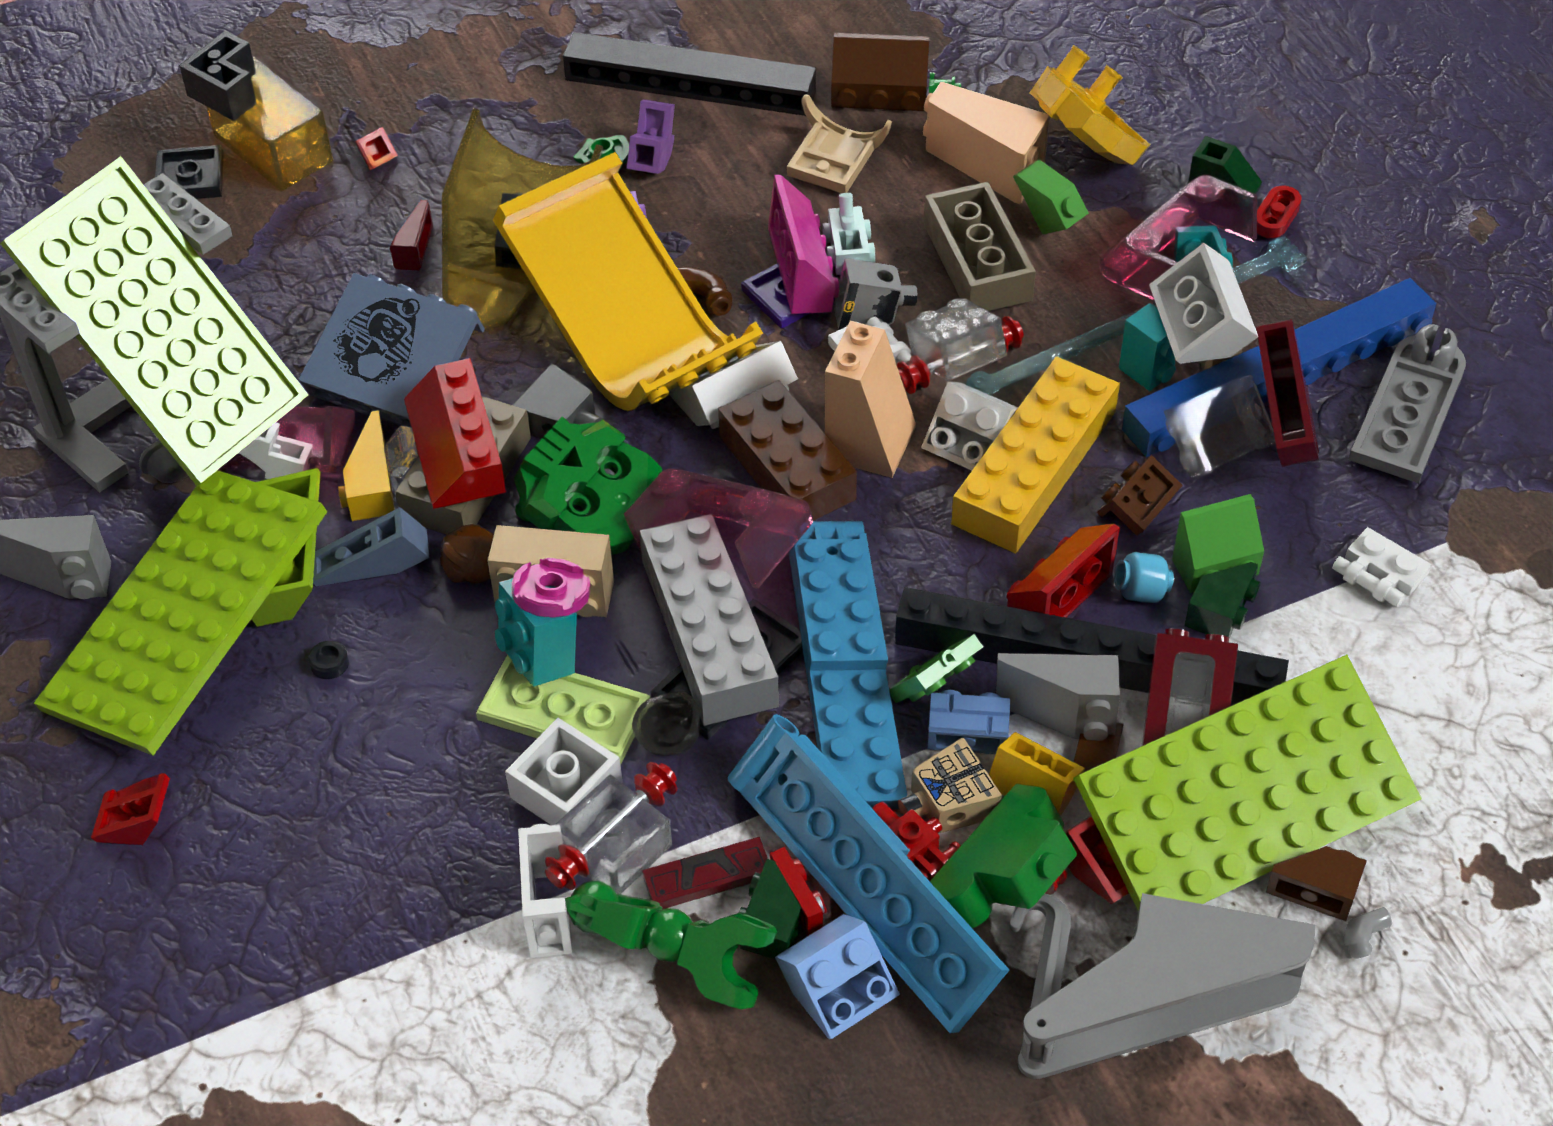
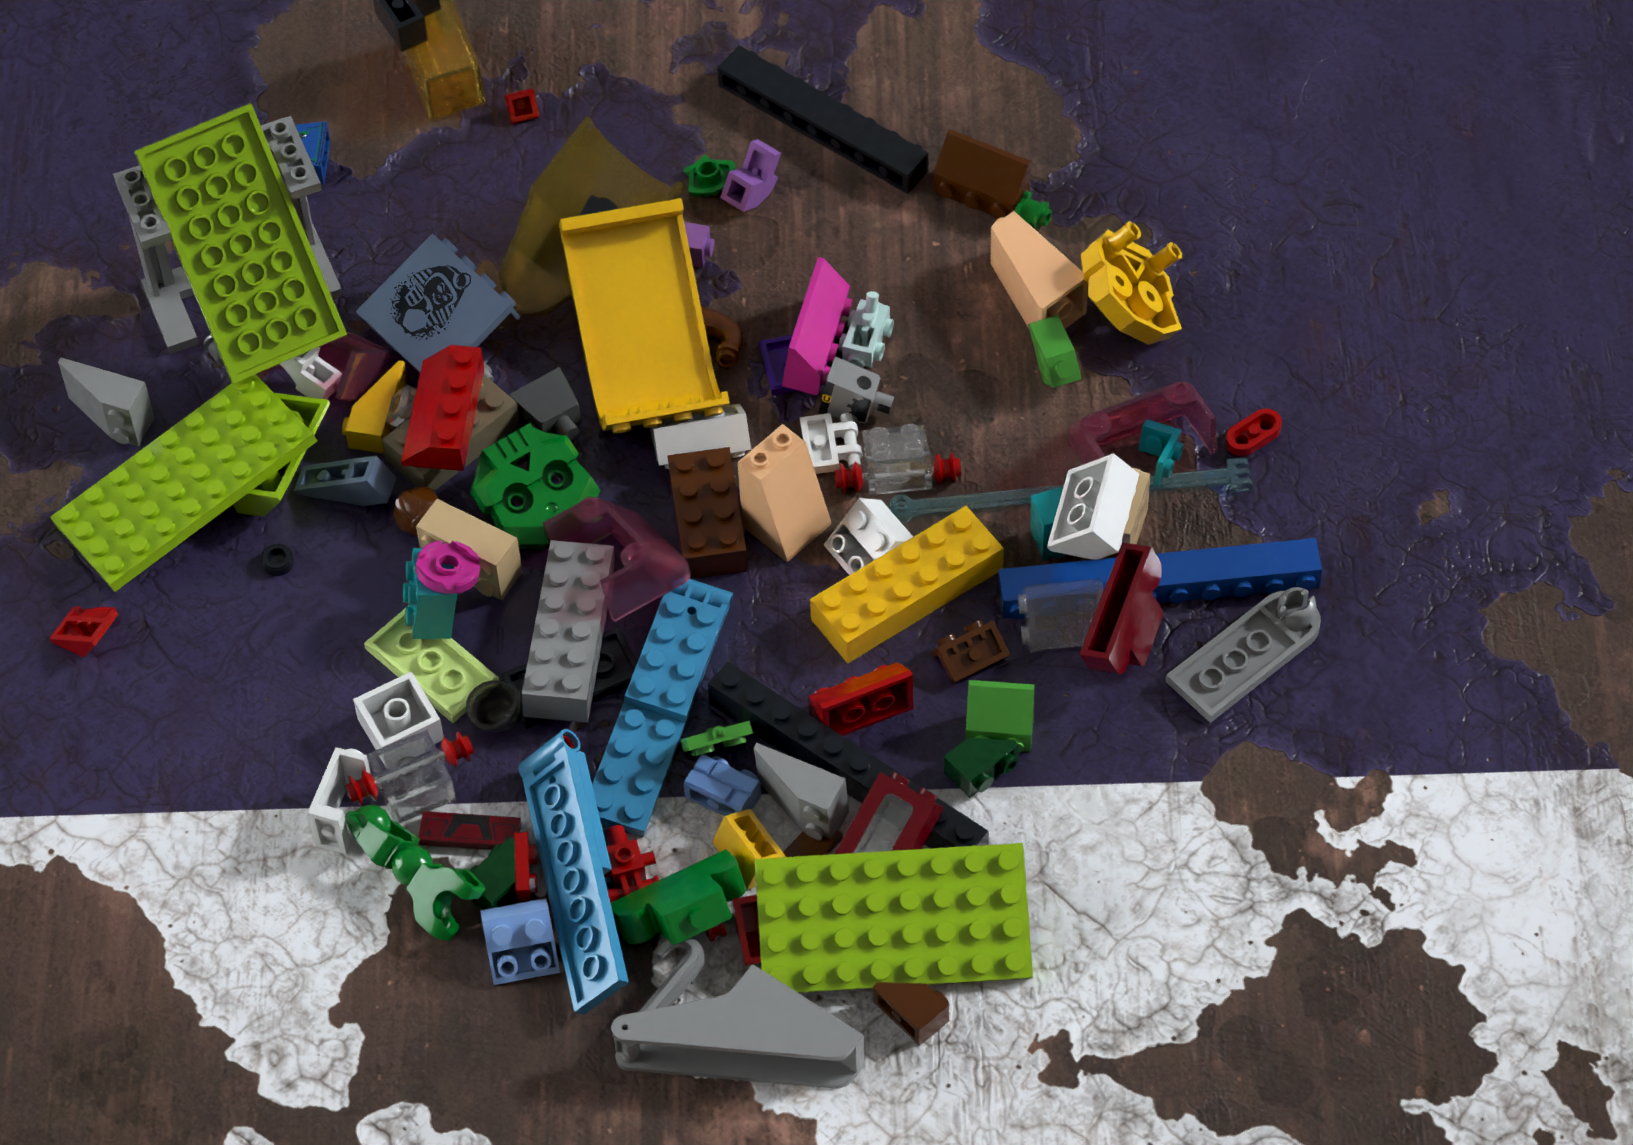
camera: 25 degrees right, 5 degrees up
black tile [155,145,224,199] -> none
dark red slope [390,200,433,271] -> none
tan piece [787,94,892,193] -> none
tan torso [898,738,1002,833] -> none
dark tan brick [924,182,1036,315] -> none
medium azure head [1114,552,1174,603] -> none
dark green slope [1188,136,1262,206] -> none
white plate [1332,527,1432,607] -> none
light grey arm [1343,907,1392,959] -> none

